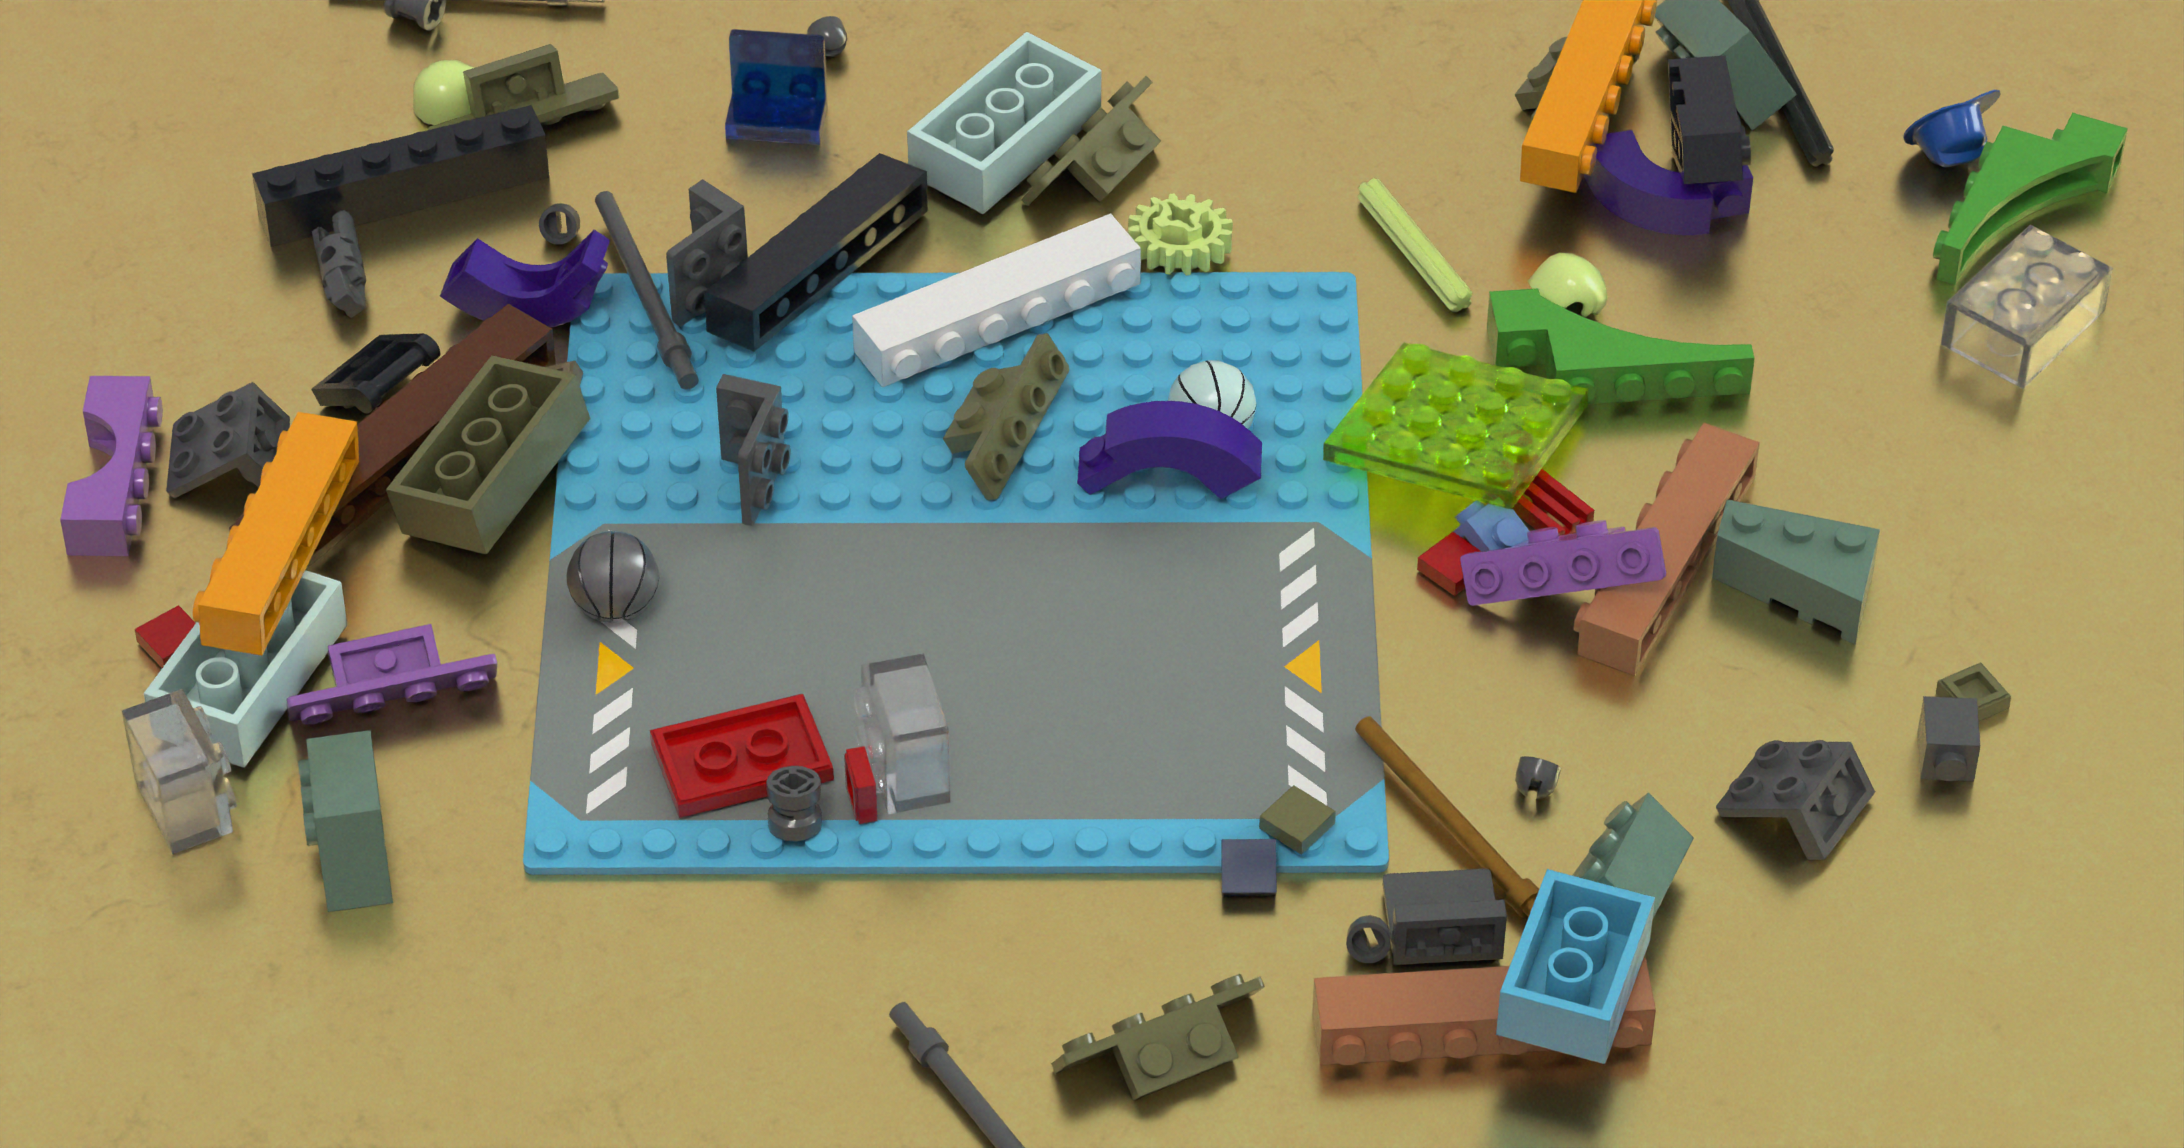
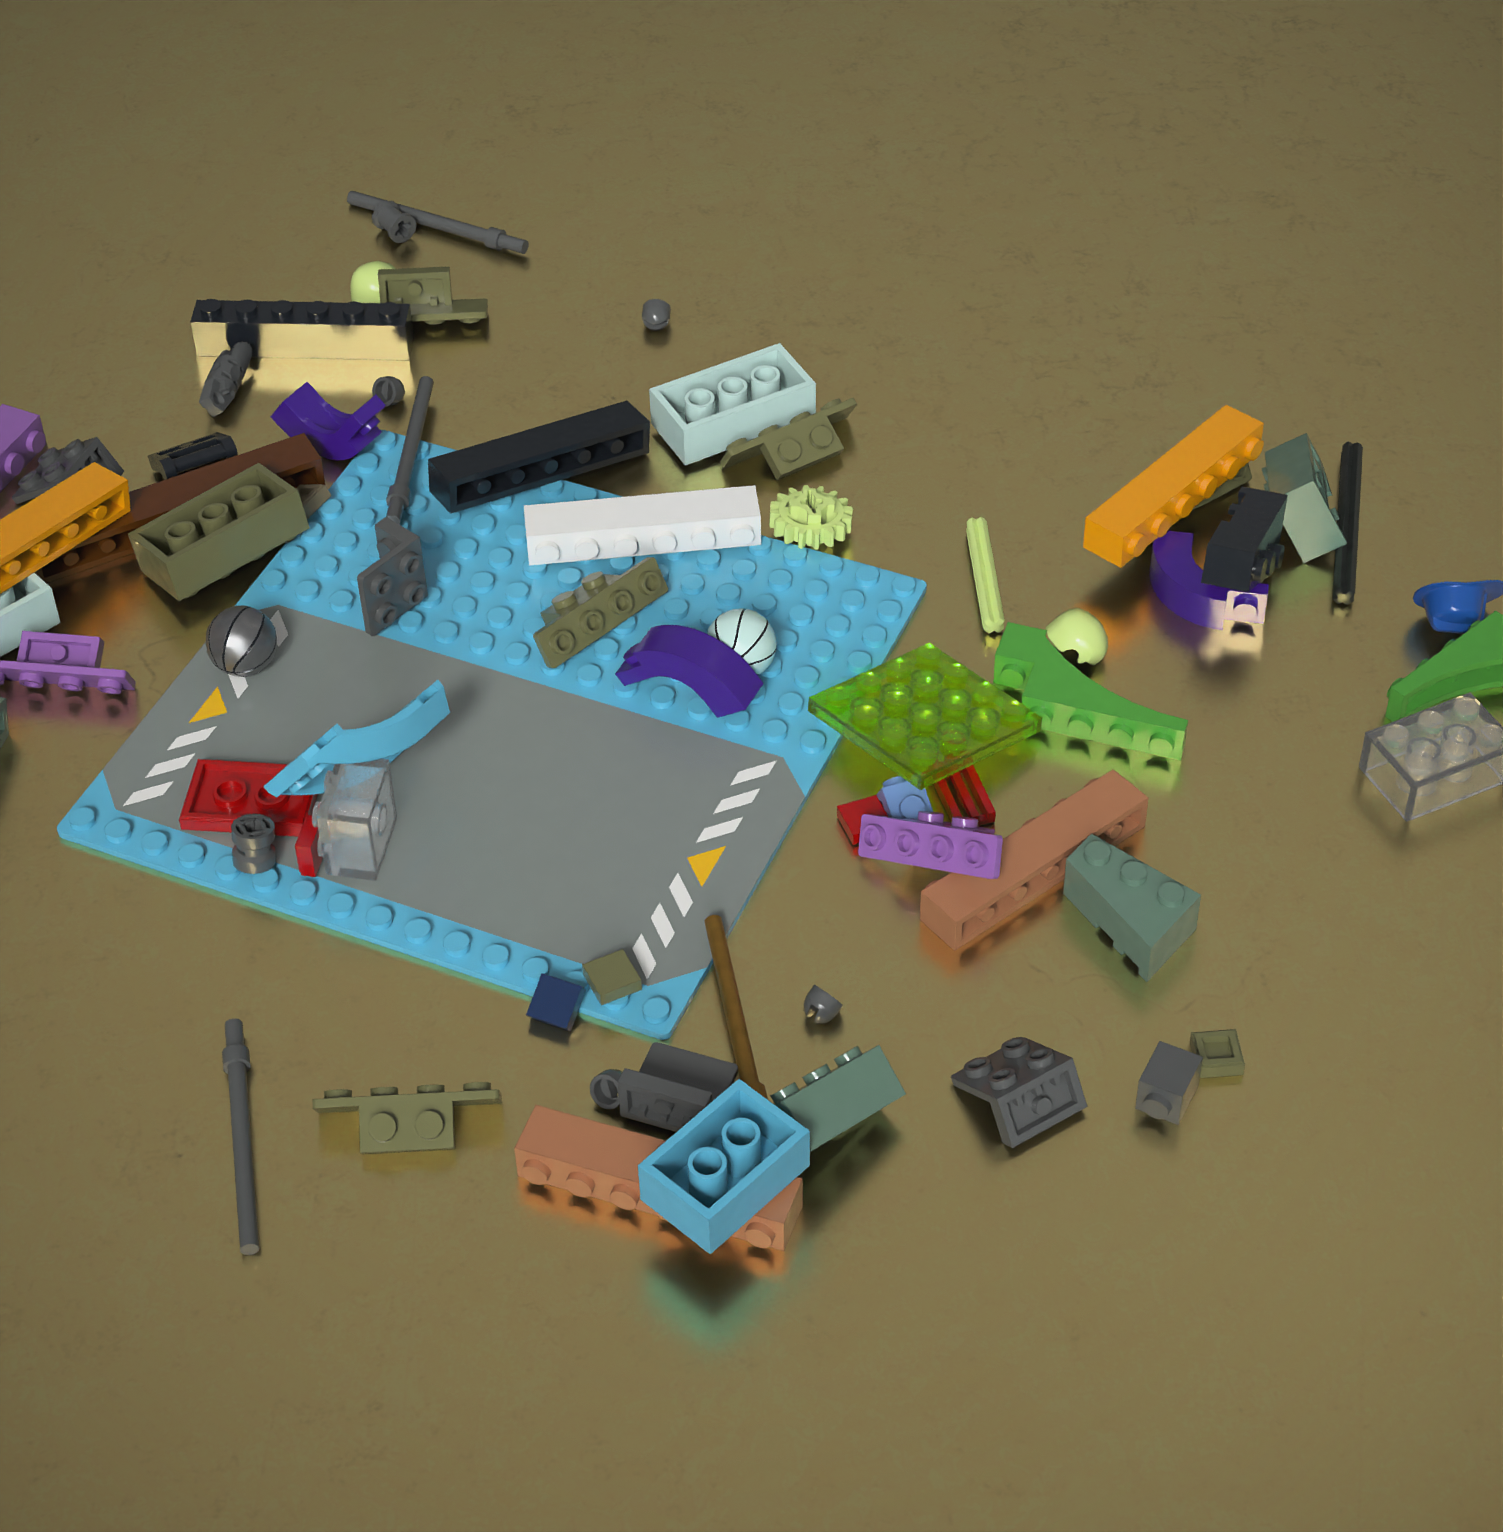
camera: 25 degrees right, 0 degrees up
dark grey bracket [666,179,748,327] -> none
clear blue bracket [725,29,828,145] -> none
none -> medium azure wedge [263,680,450,798]

